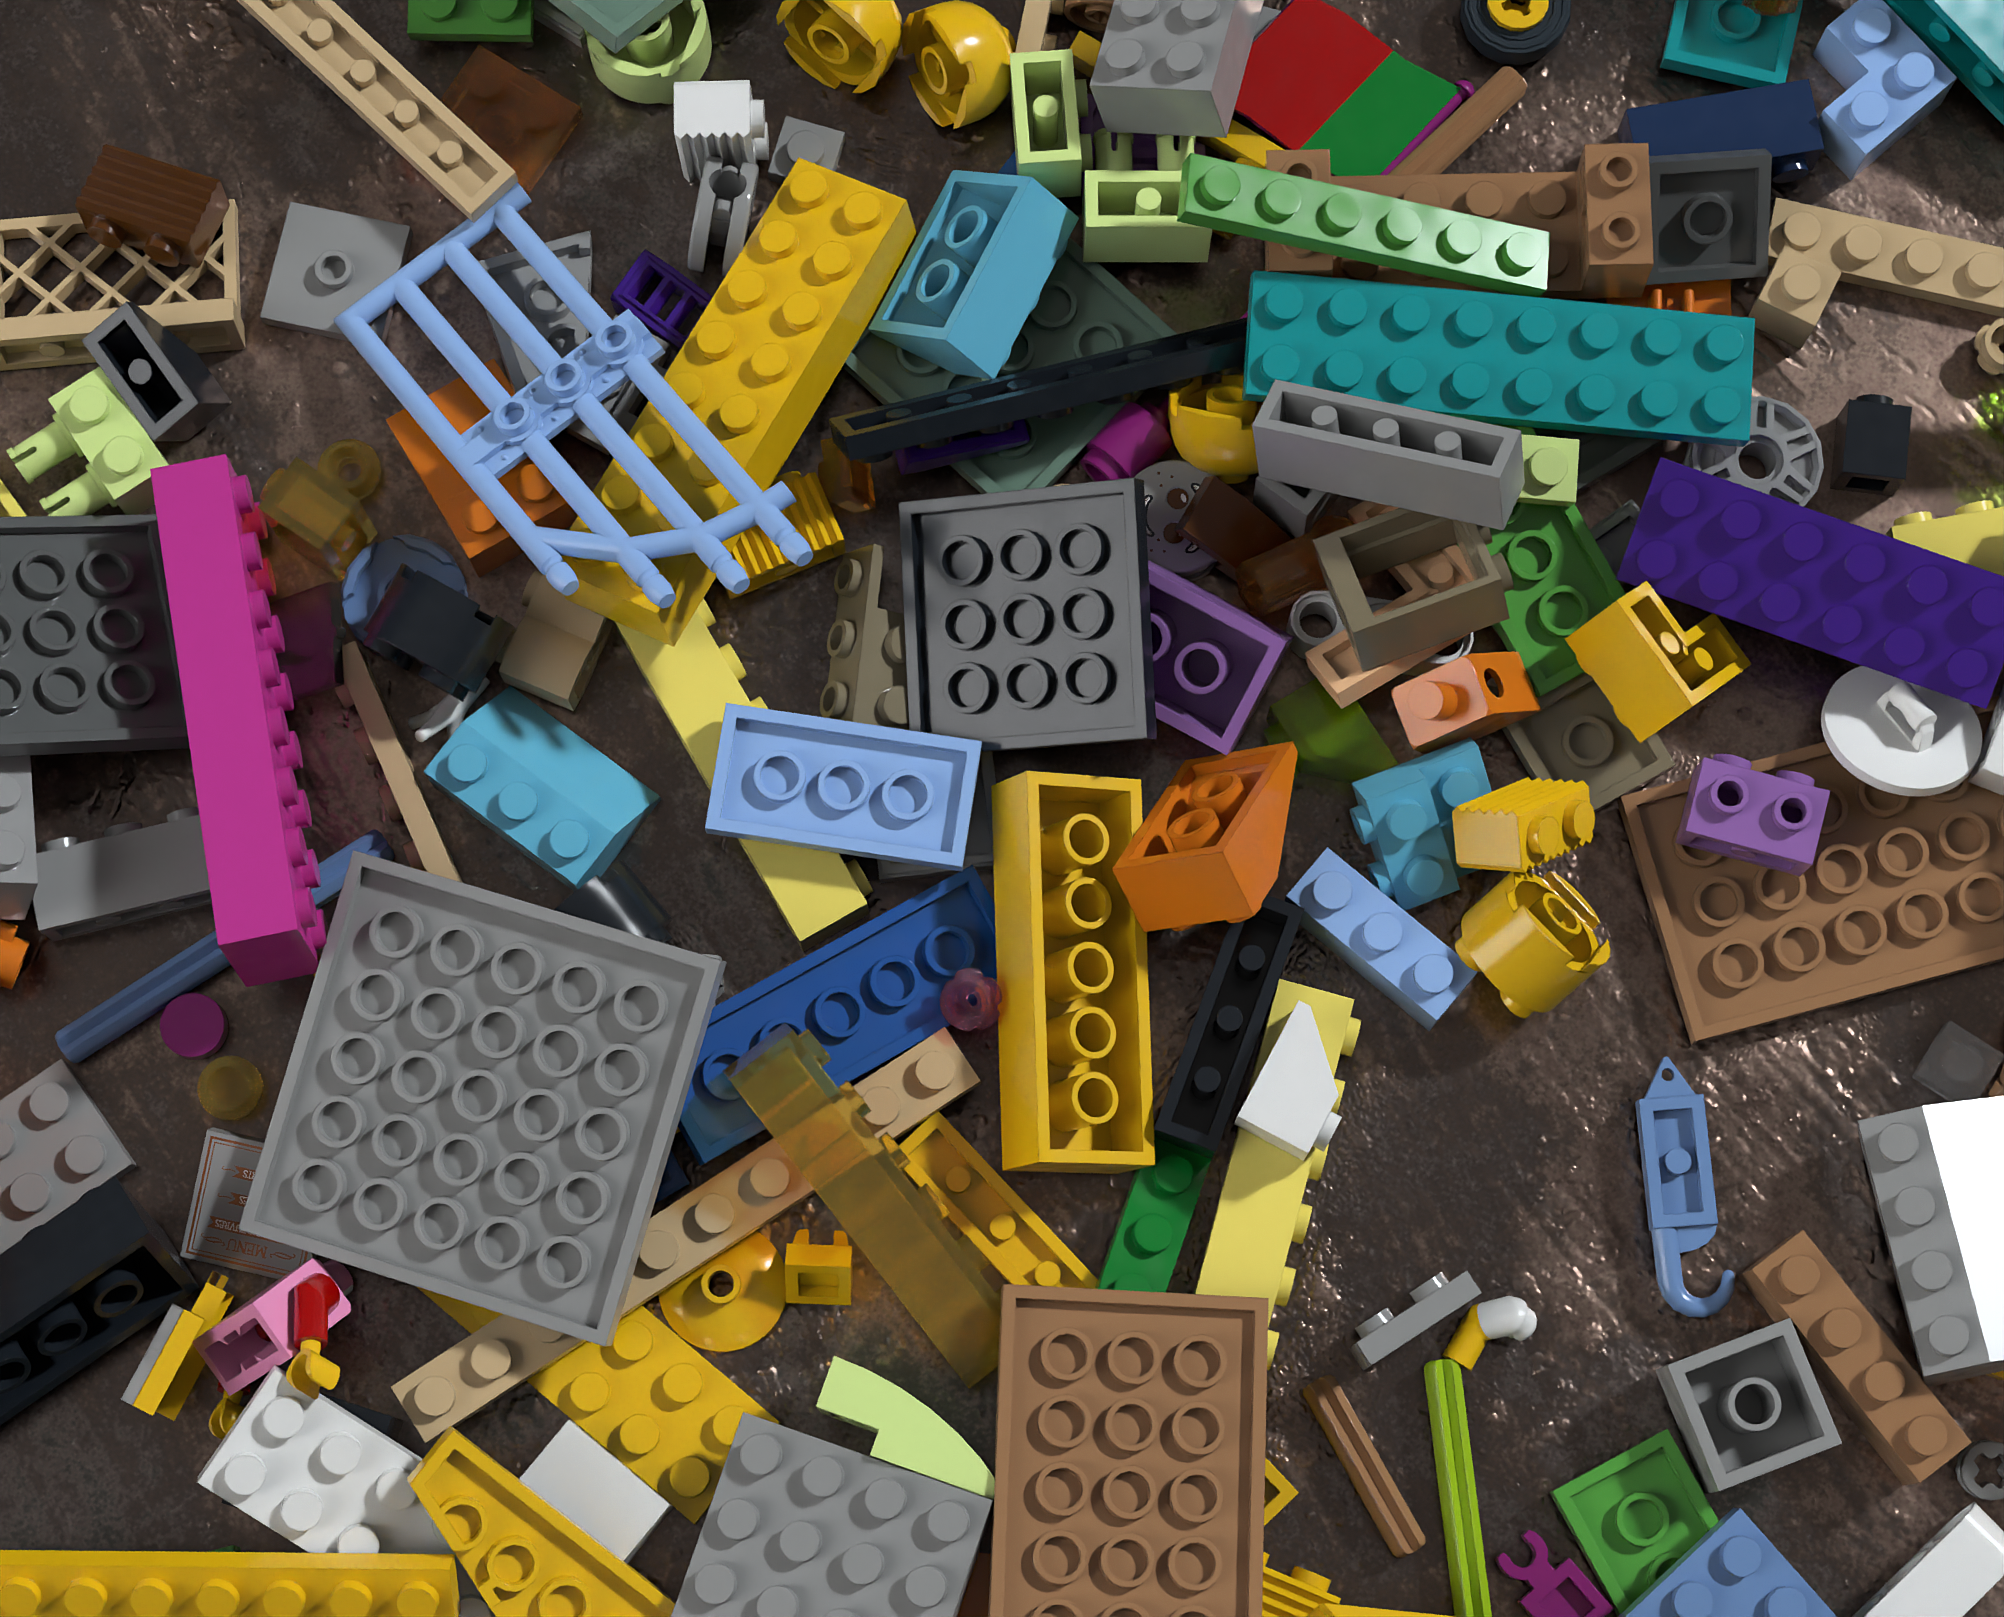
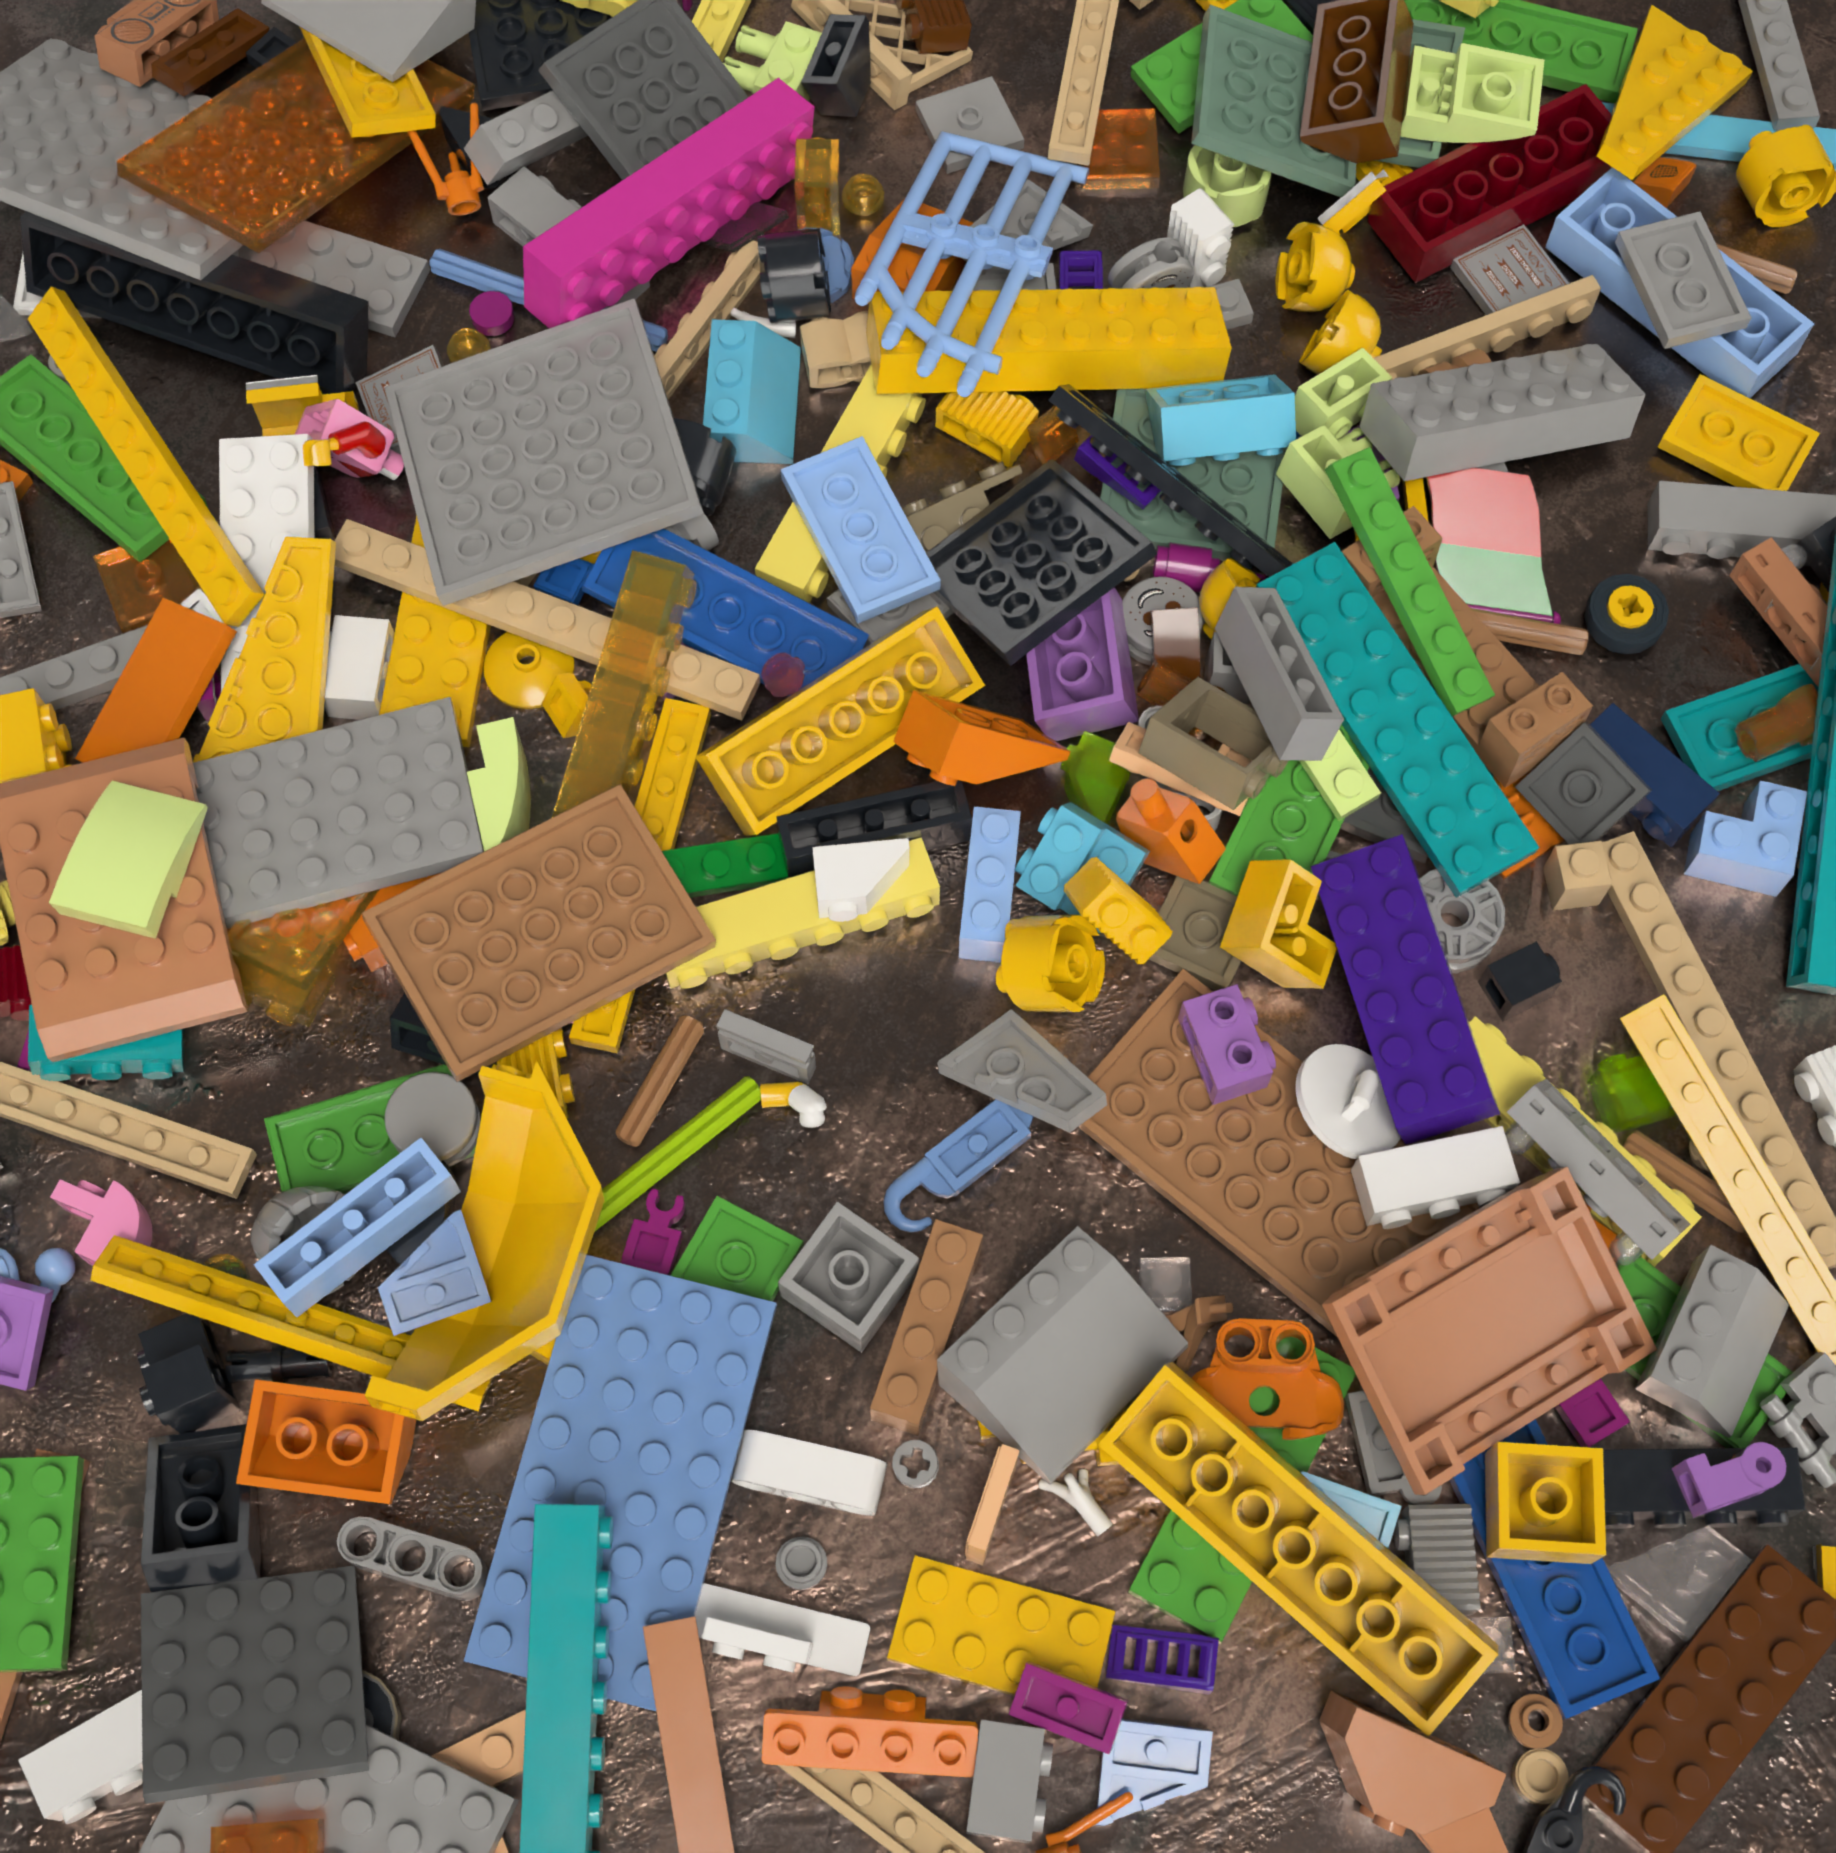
camera: 55 degrees right, 10 degrees down
none -> light grey wing [937,1009,1107,1133]

